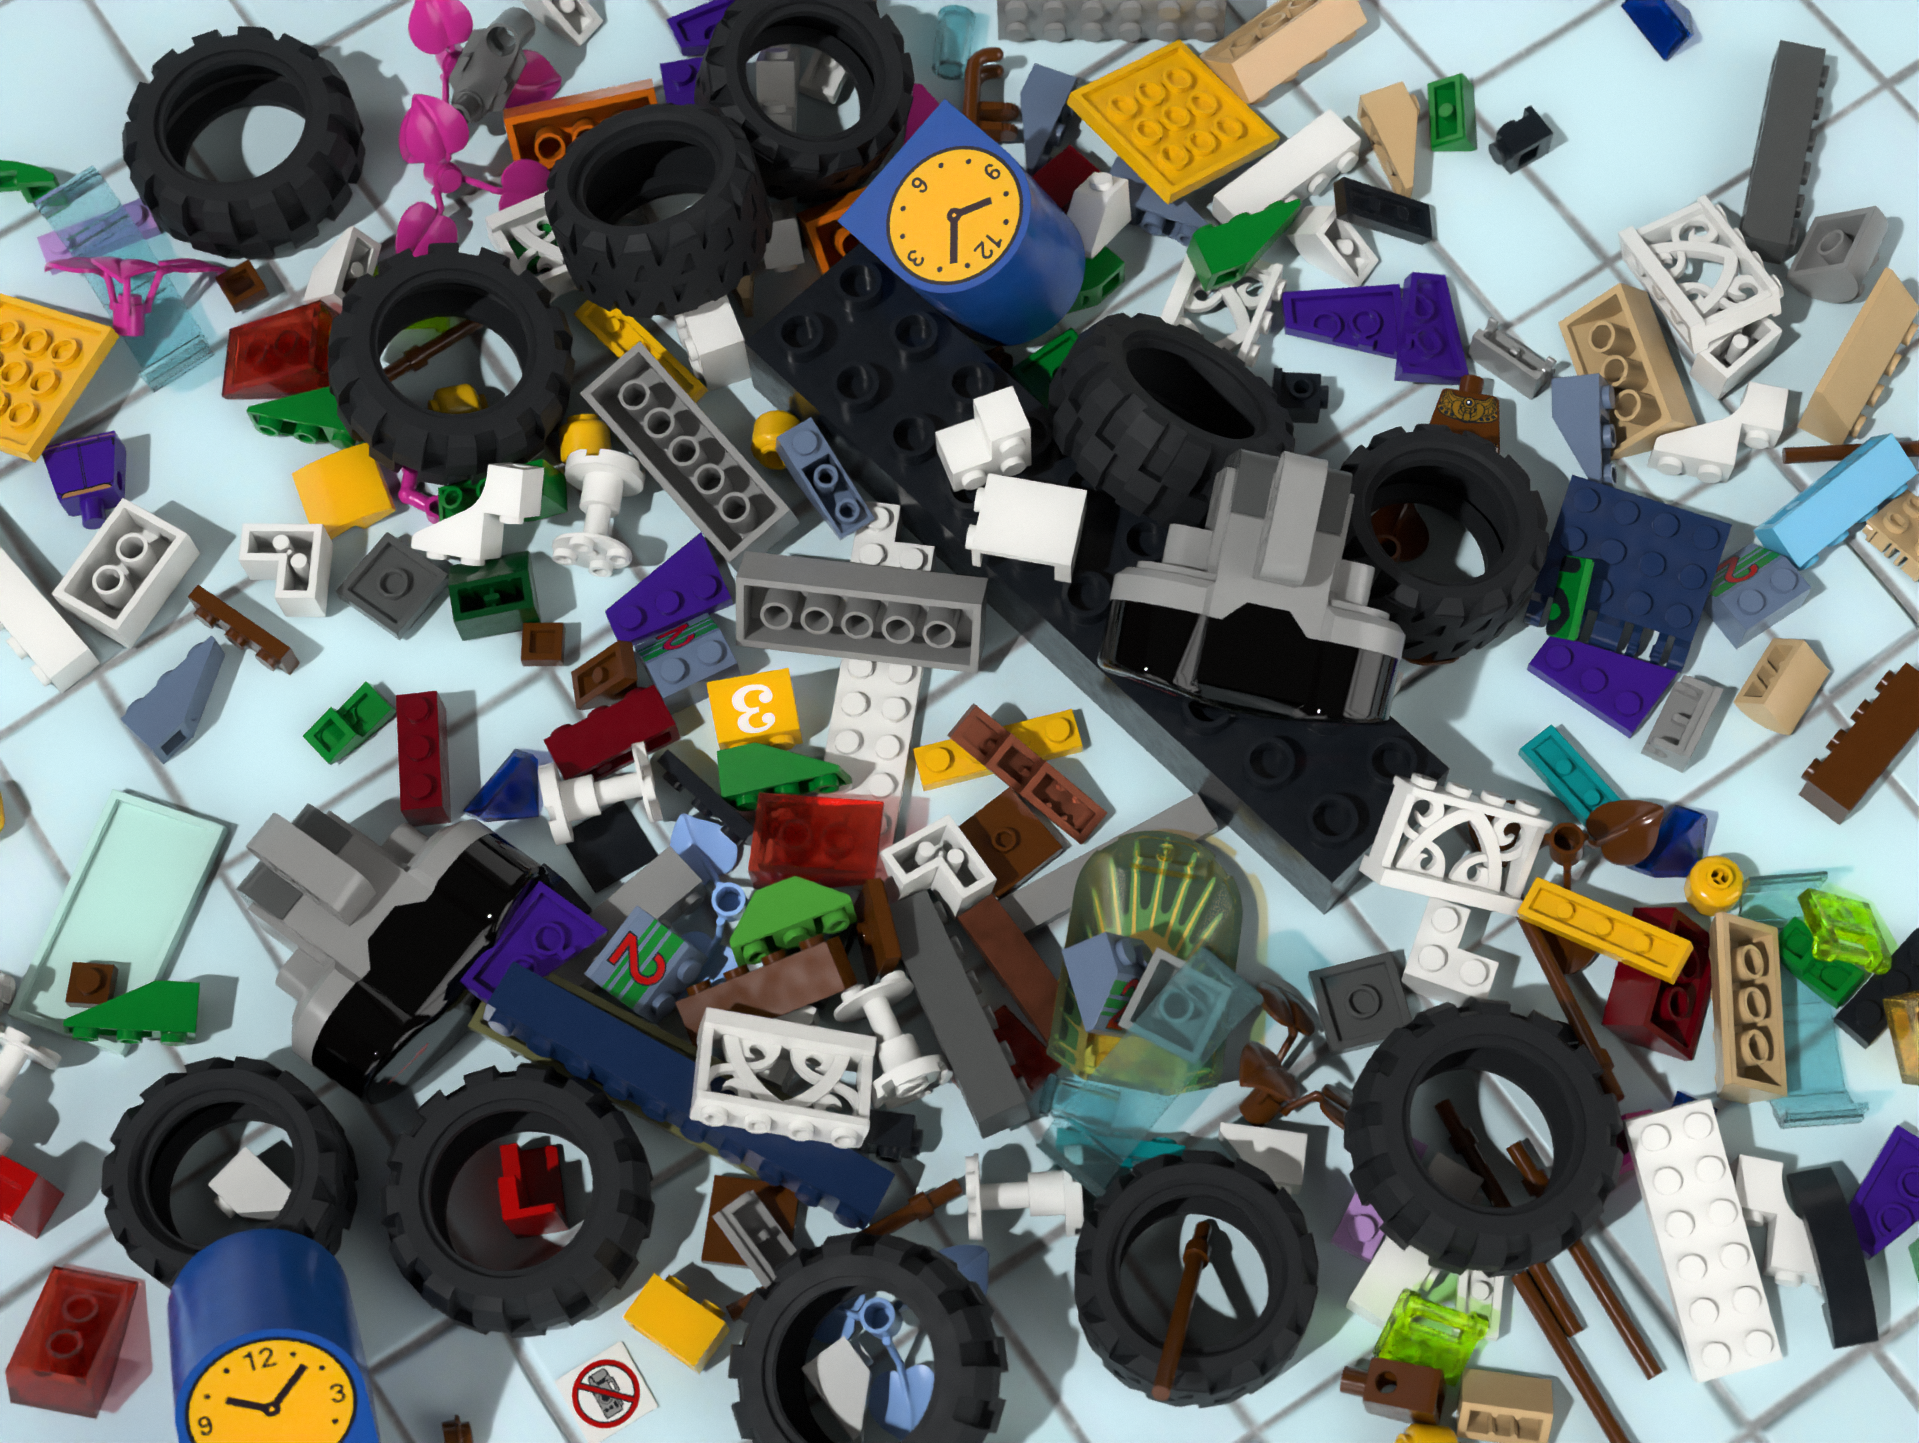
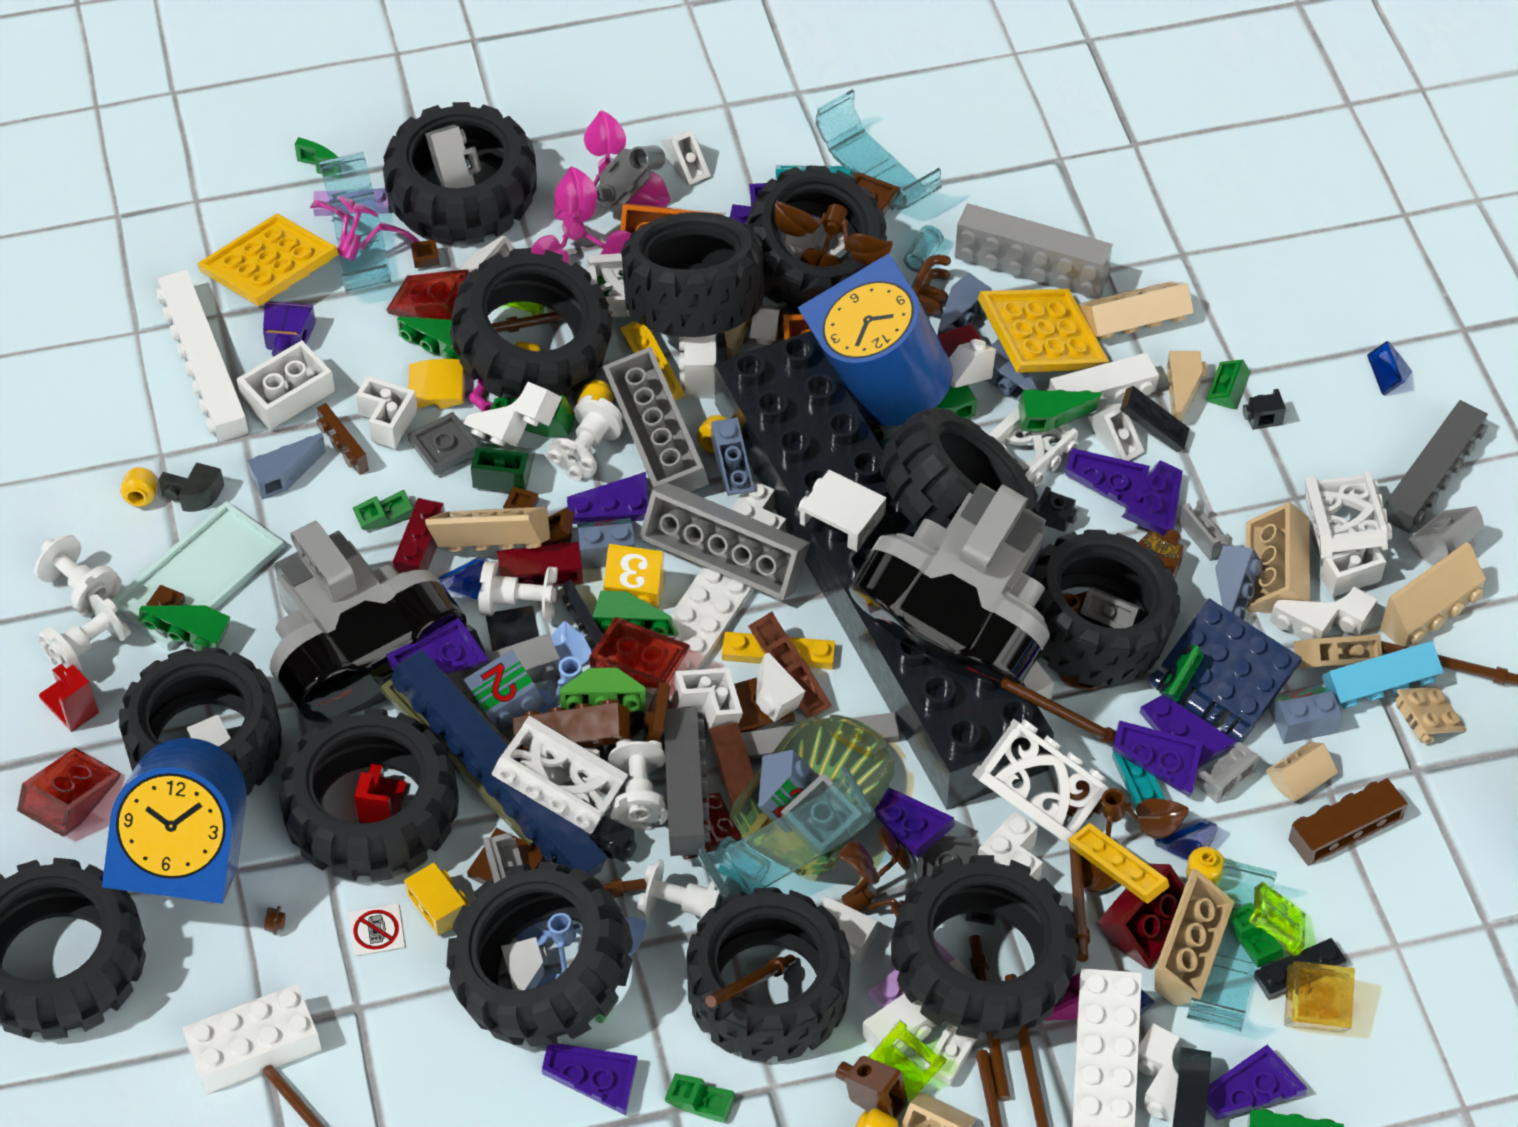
camera: 15 degrees right, 15 degrees down
white brick [935,386,1031,492] -> none
none -> pearl dark grey brick [158,462,224,512]
none -> light grey piece [425,125,482,188]
none -> tan slope [425,506,550,552]
none -> white slope [756,652,805,722]
none -> reddish brown plant [775,201,893,266]
none -> dark purple wing [869,787,955,858]
none -> reddish brown bar [1001,677,1116,747]
none -> light grey plate [1080,587,1142,628]
none -> dark purple wing [1112,720,1203,798]
none -> tan slope [1293,635,1382,669]

